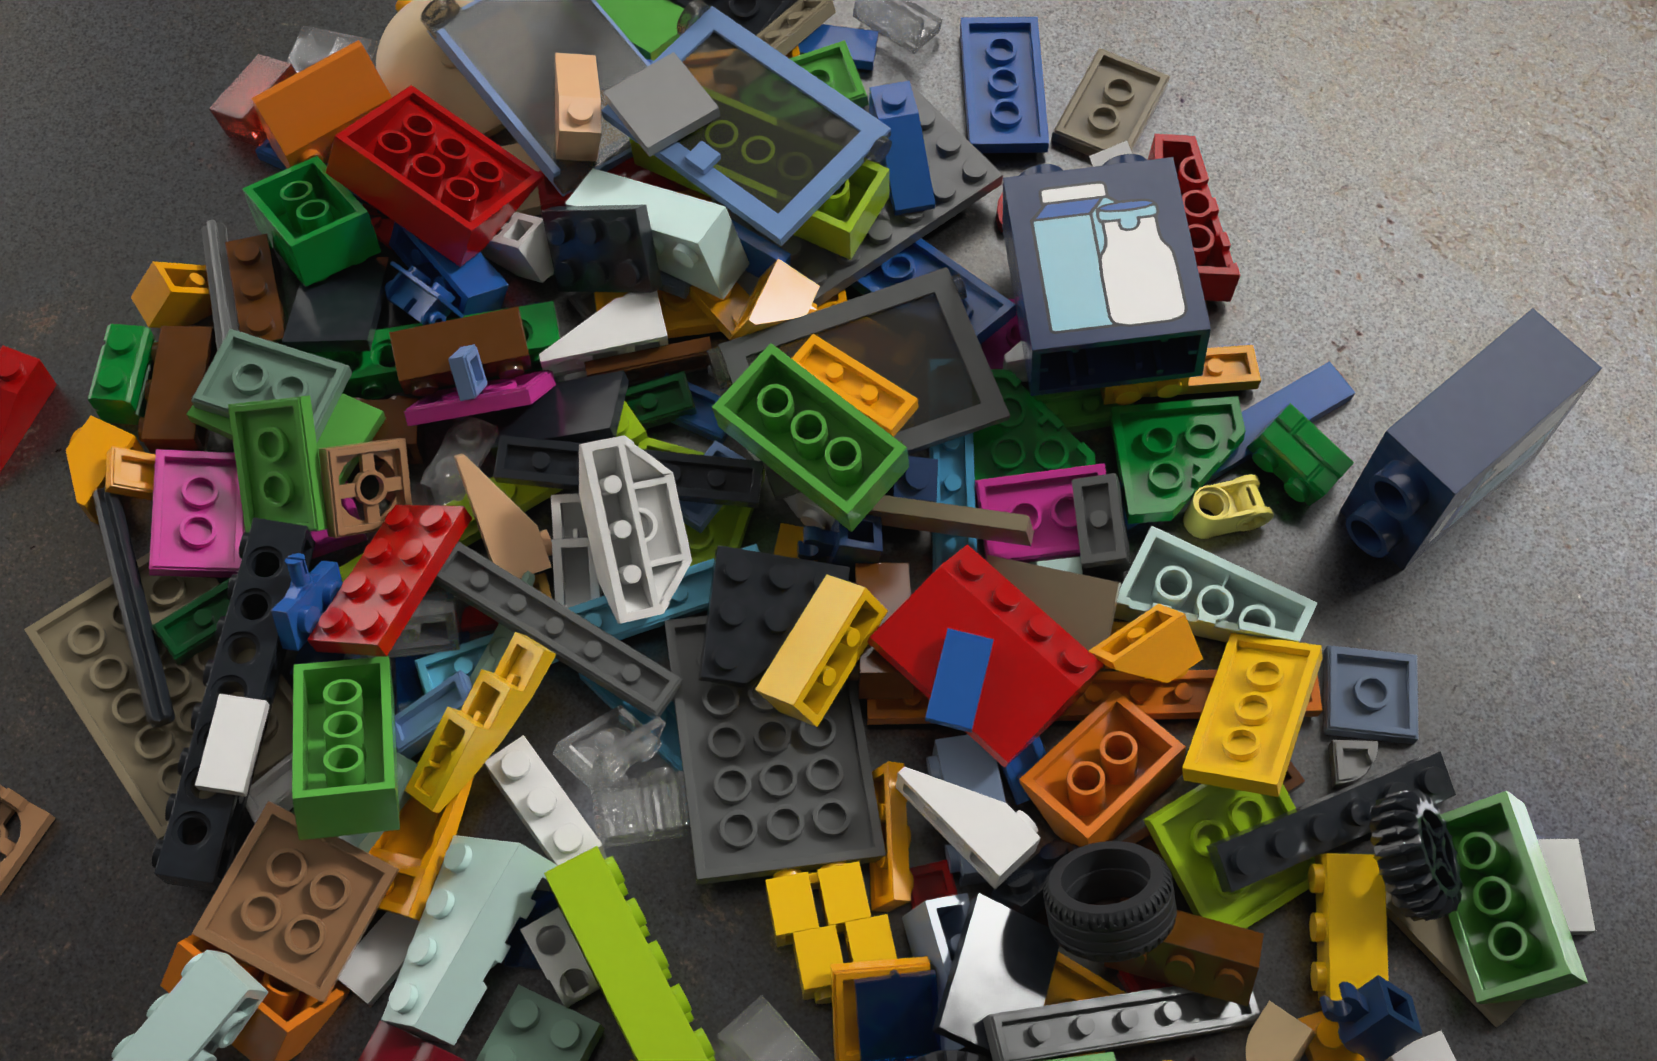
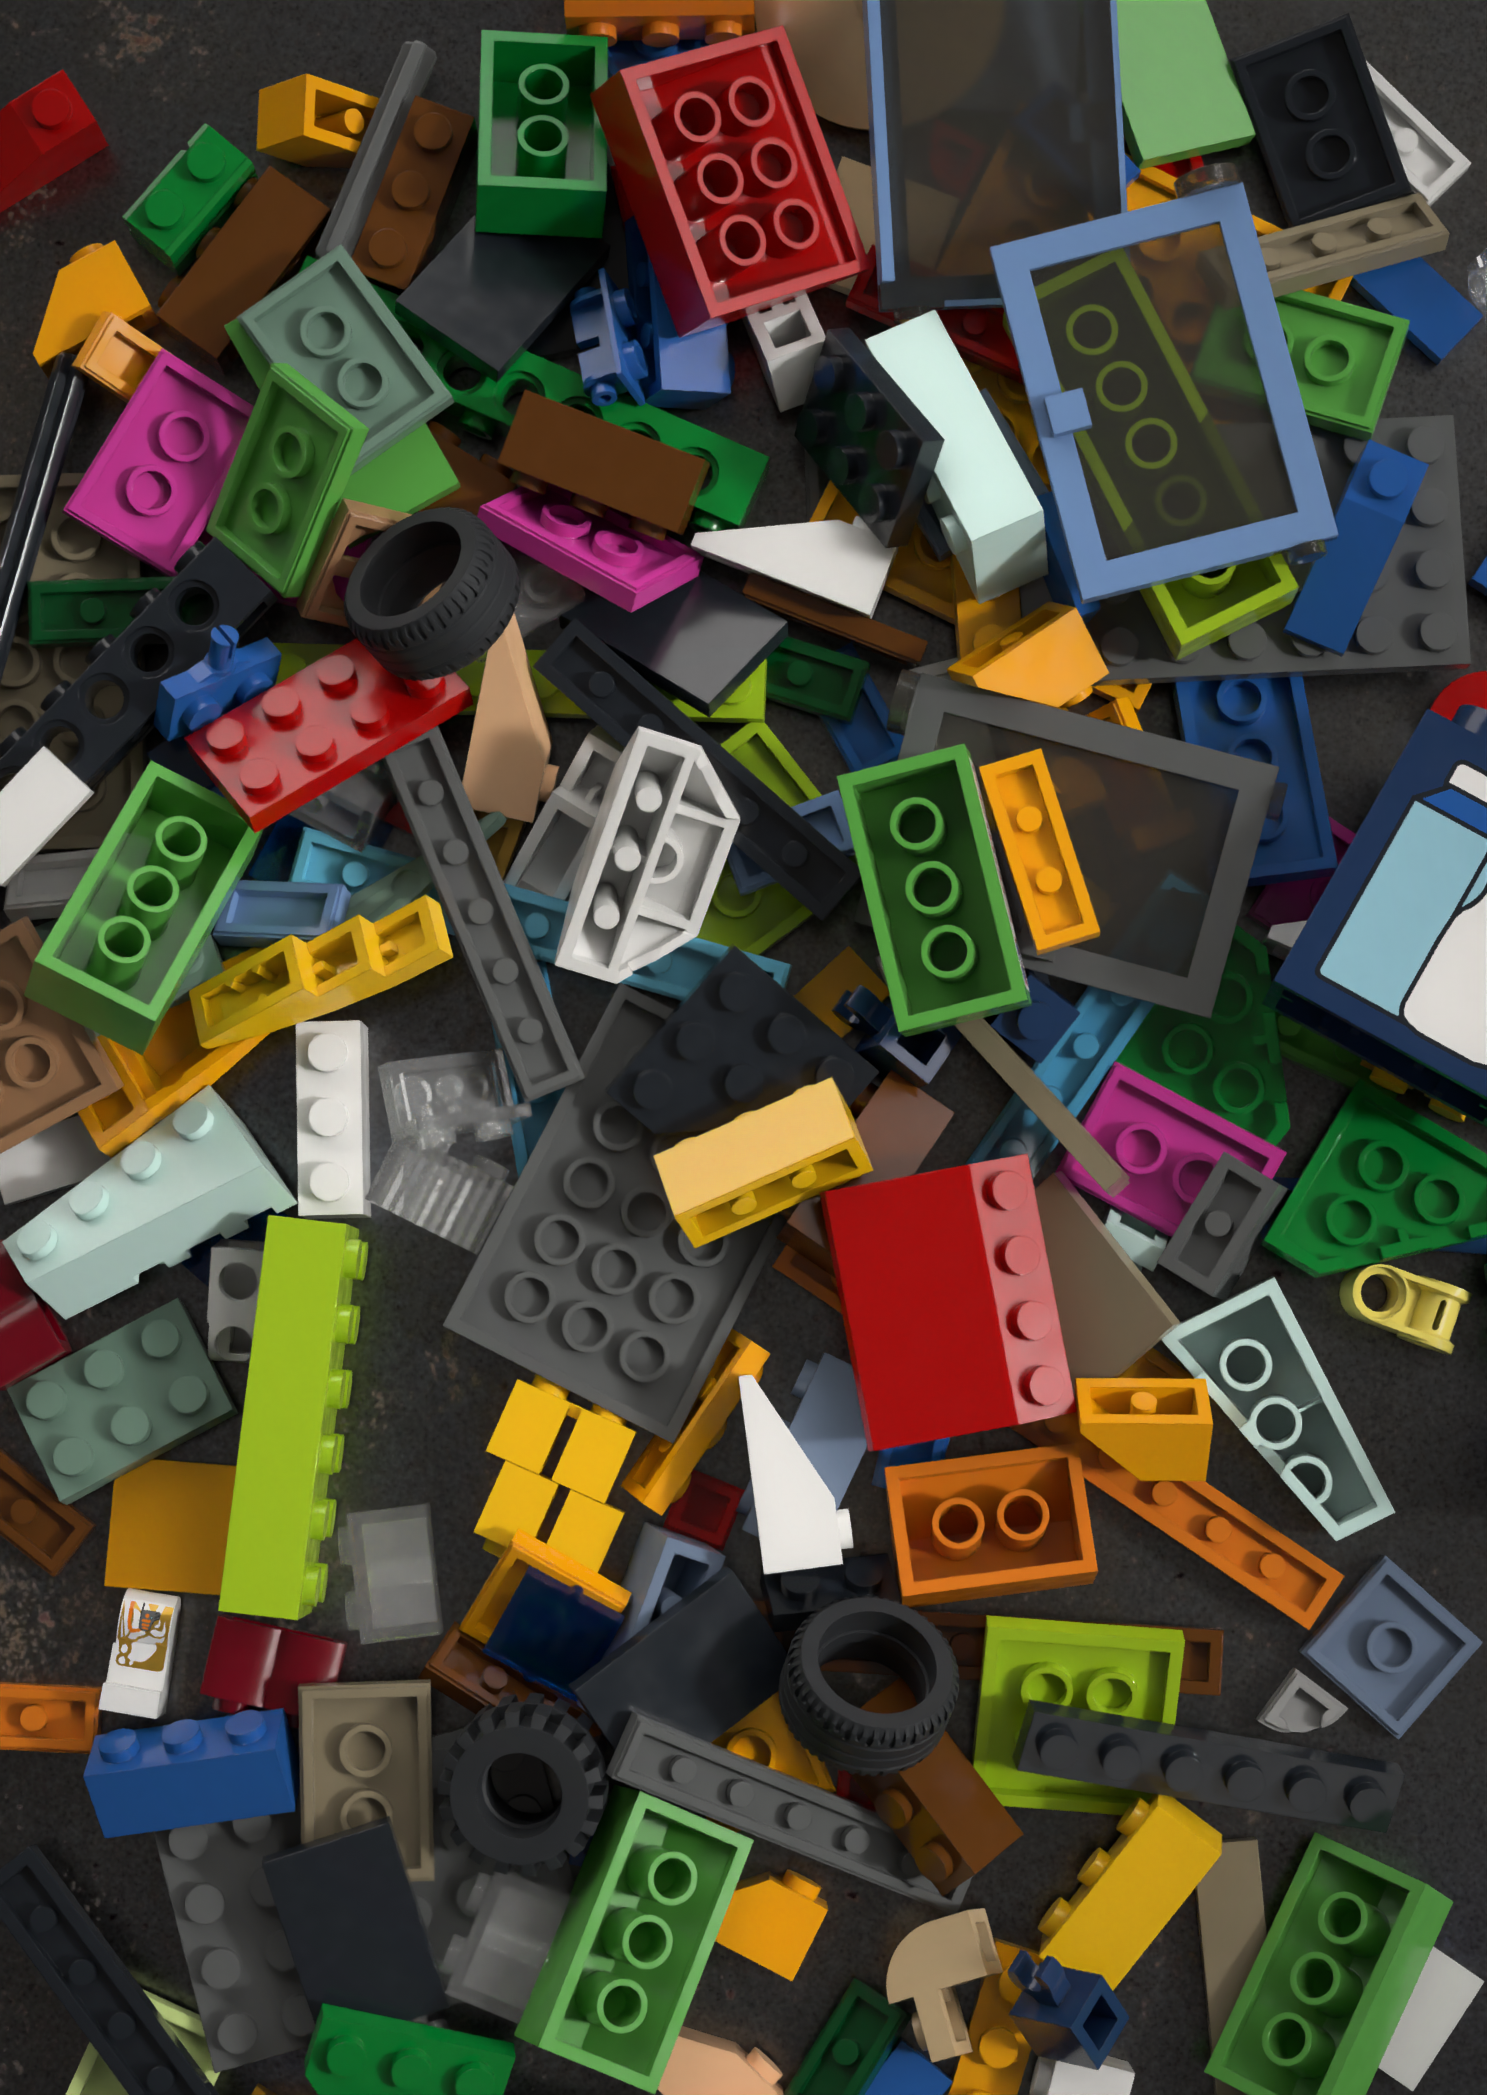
camera: 35 degrees right, 20 degrees up
medium blue tile [448,344,488,401] -> none
light nougat slope [555,53,601,162] -> none
light grey tile [603,52,720,157] -> none
blue tile [925,628,994,732] -> none
yellow plate [1182,633,1322,797] -> none
black gear [1369,789,1463,921] -> none
none -> black tyre [344,507,521,681]

